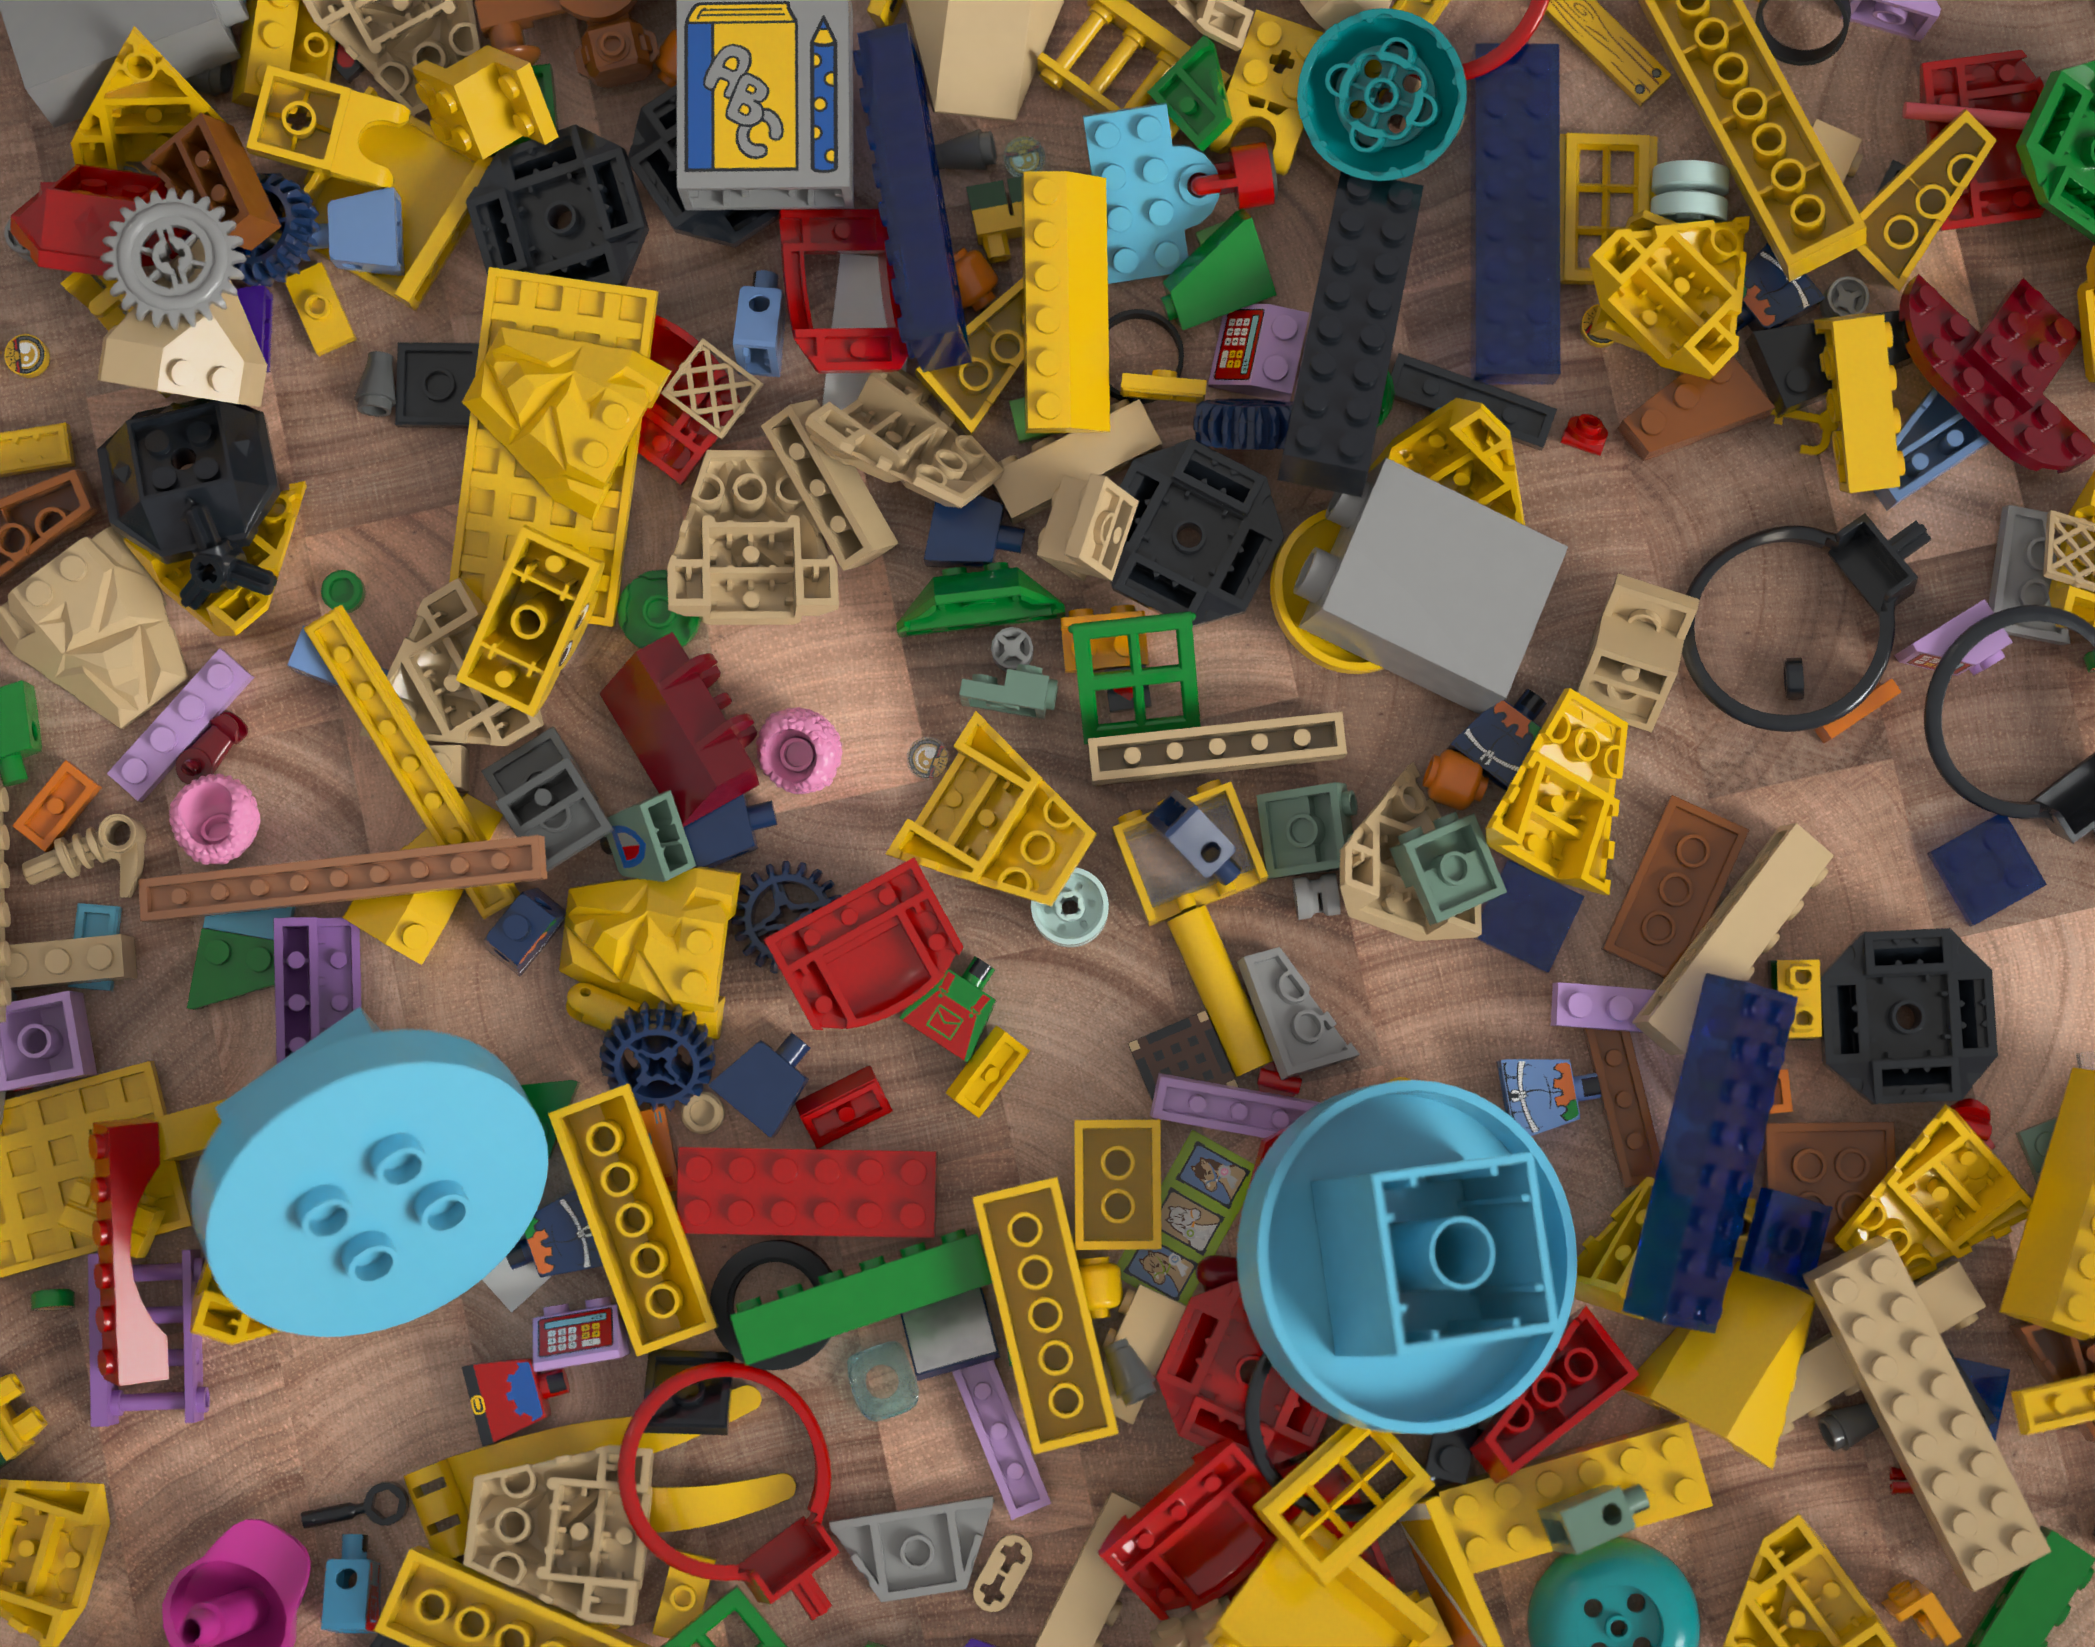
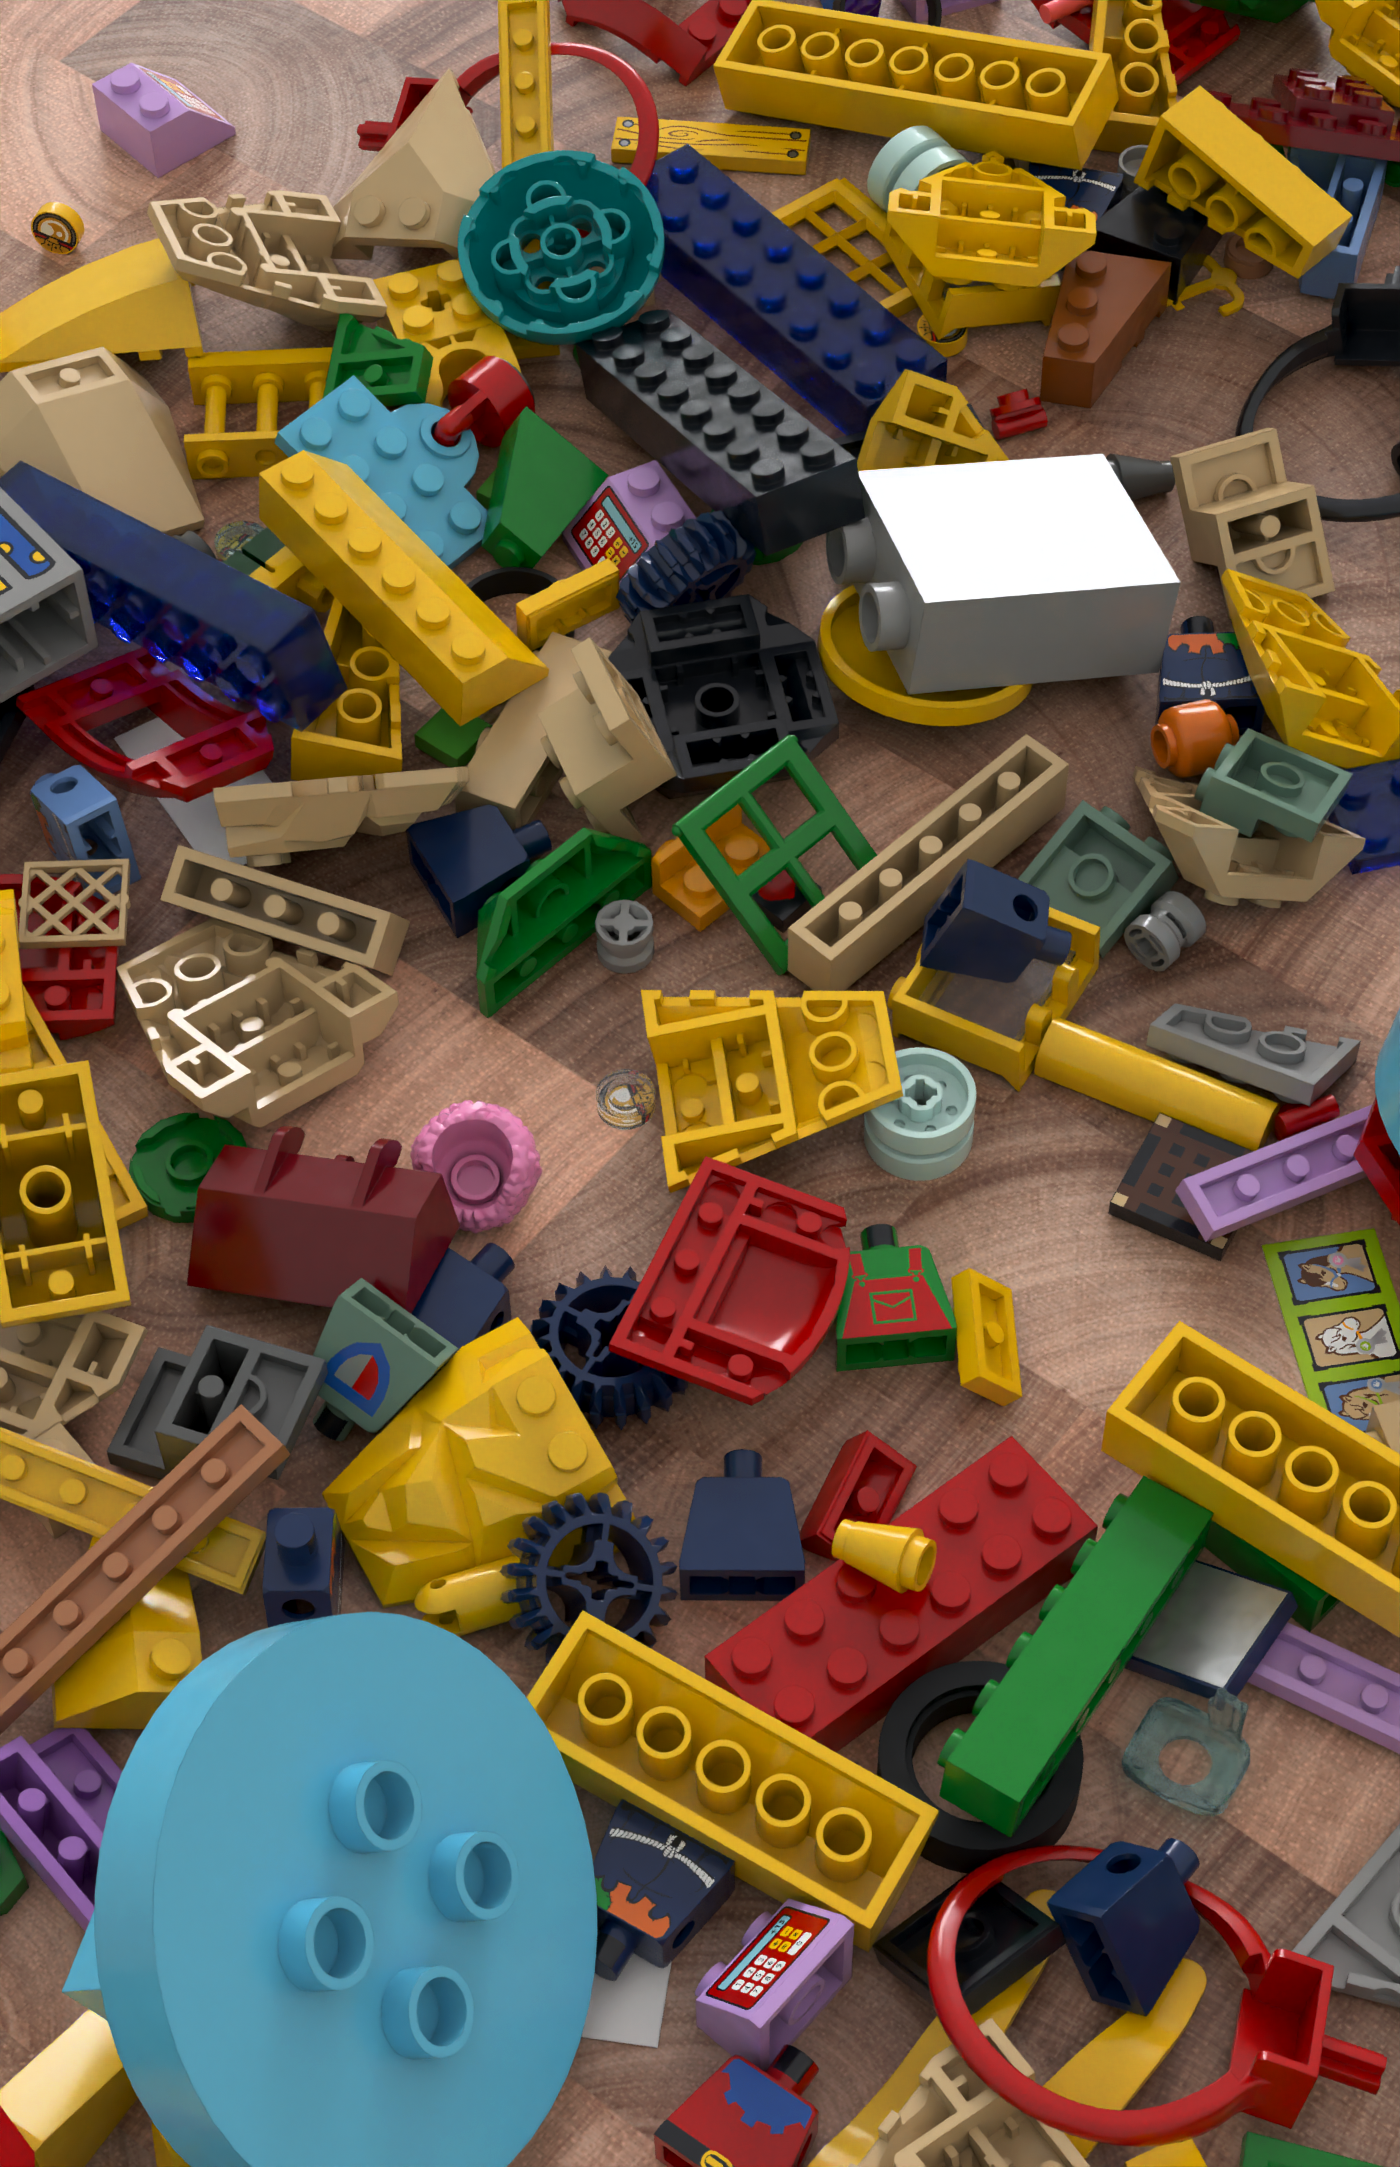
camera: 45 degrees left, 30 degrees down
tan tile [681,1092,725,1134] -> none
sand green plate [959,664,1058,720] -> none
yellow brick [1074,1119,1162,1250] -> none
none -> yellow cone [832,1519,937,1593]
none -> dark blue torso [1047,1838,1200,2016]
none -> dark grey cone [1106,454,1175,501]

